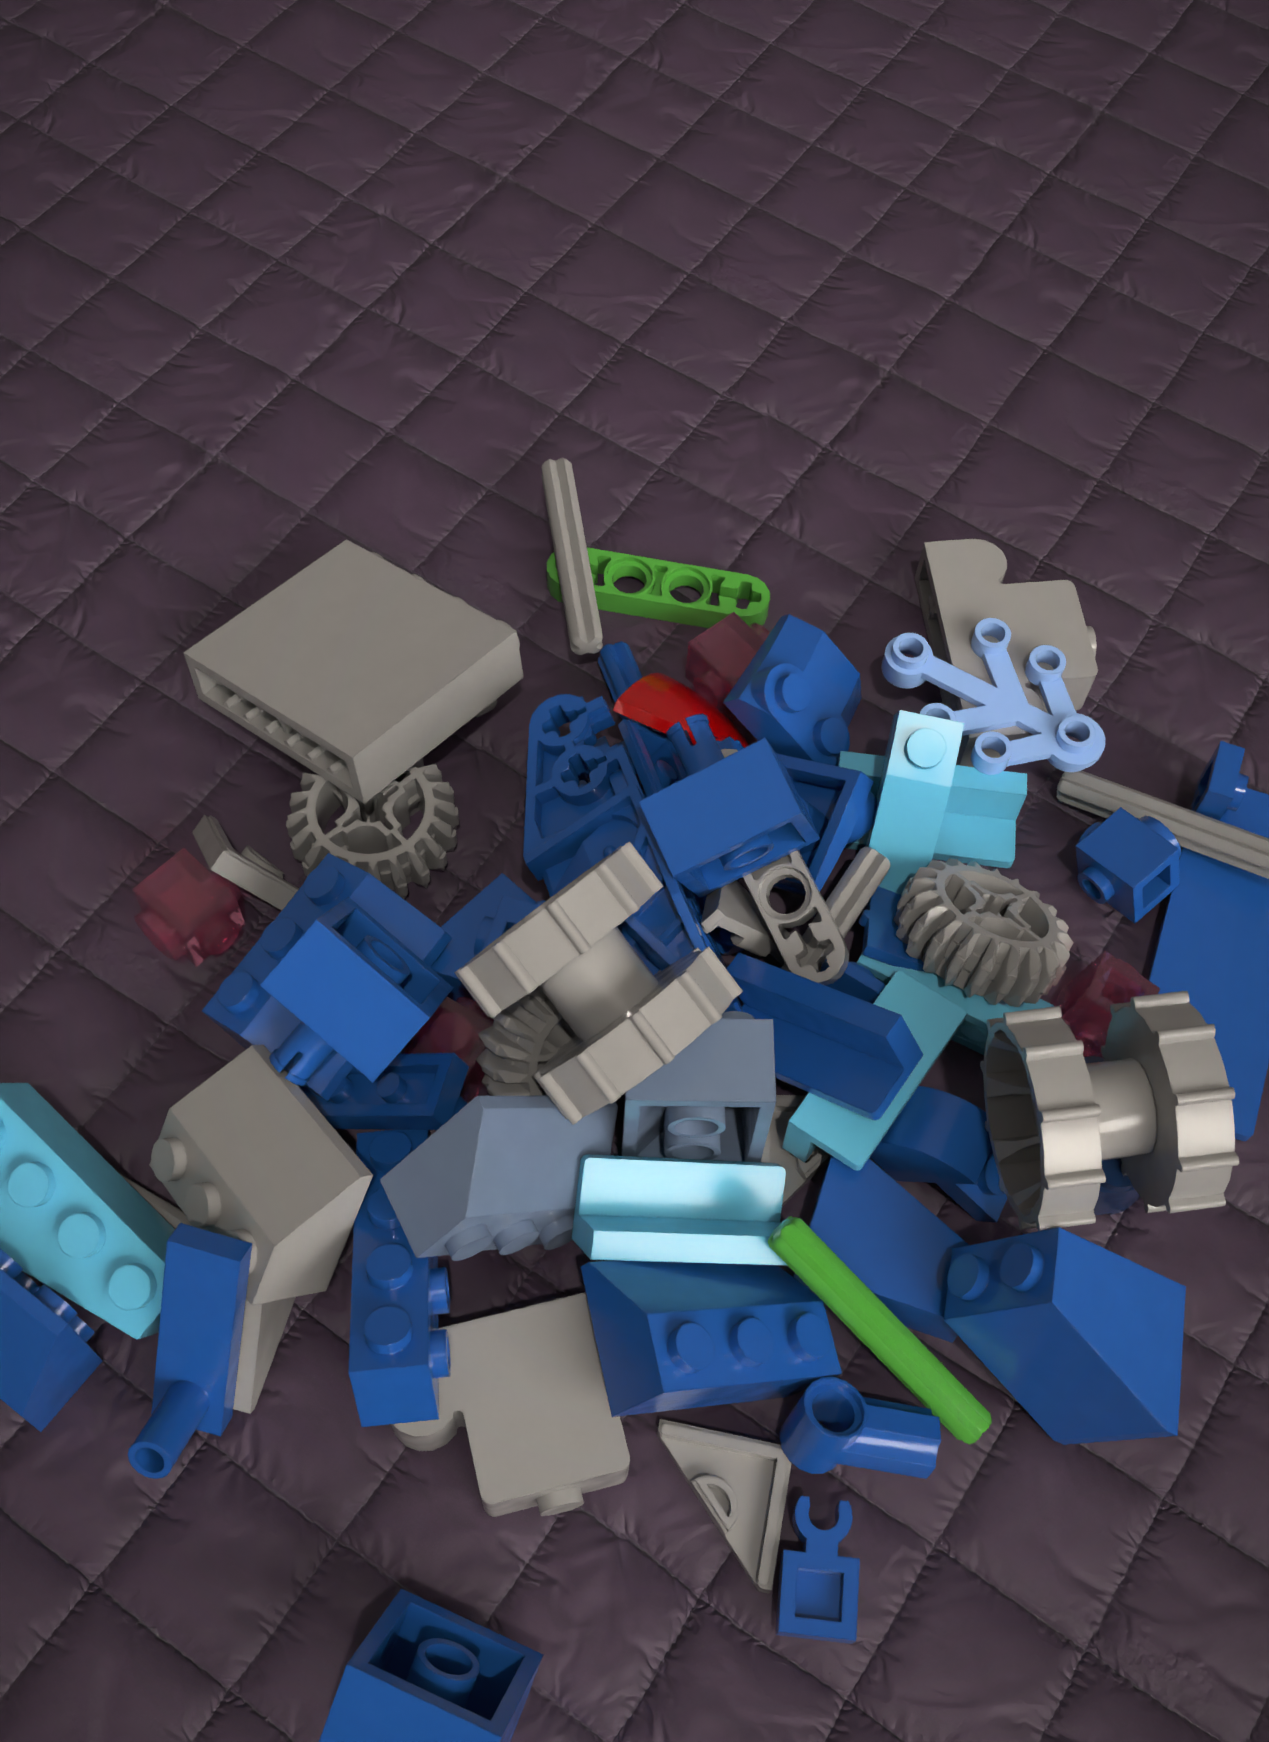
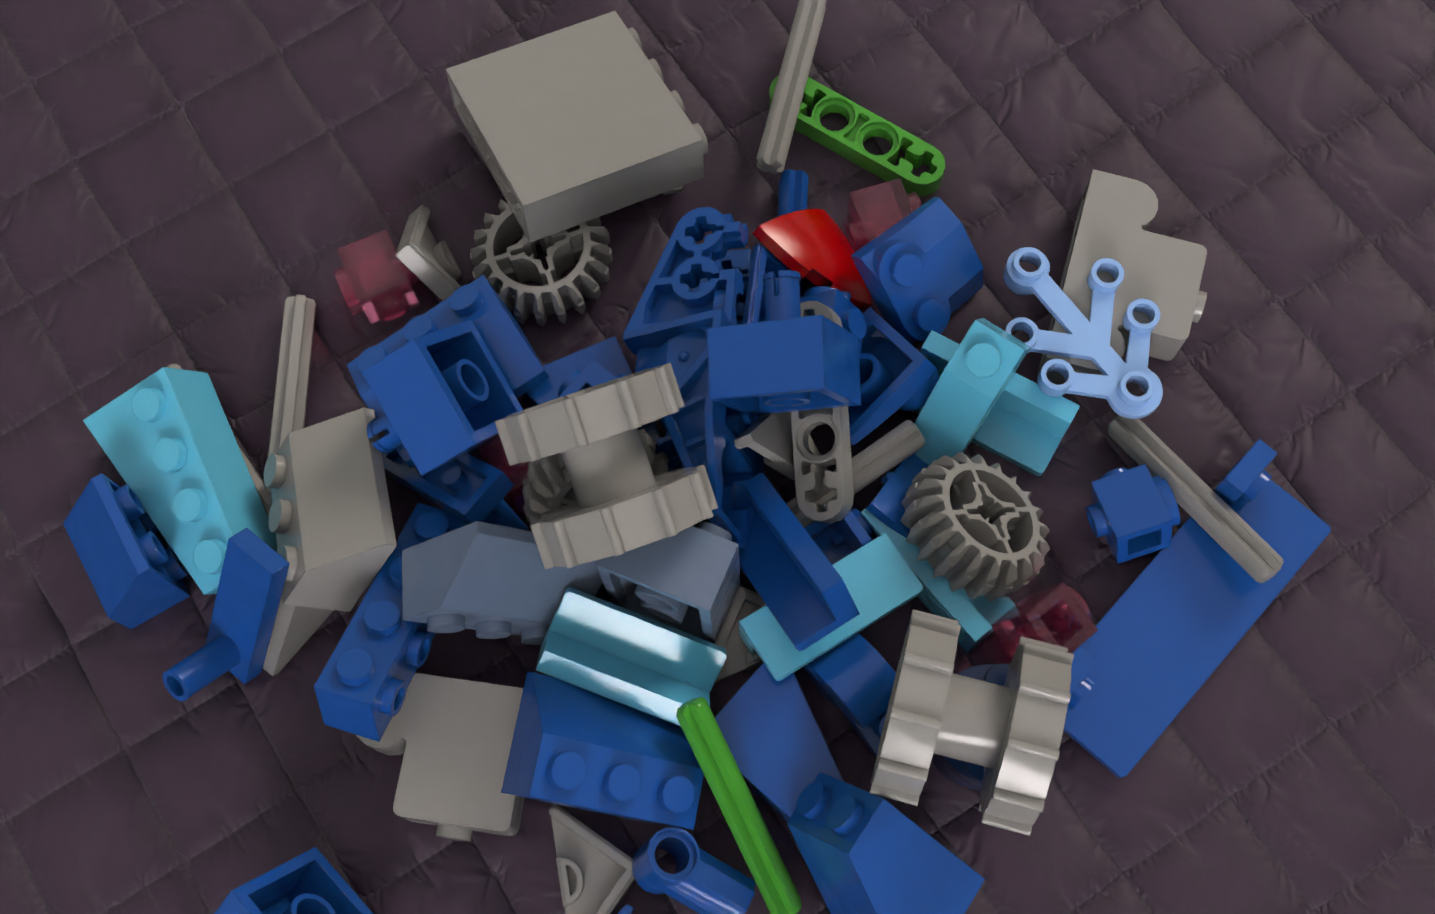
camera: 30 degrees right, 10 degrees up
none -> light grey axle [264,295,317,494]

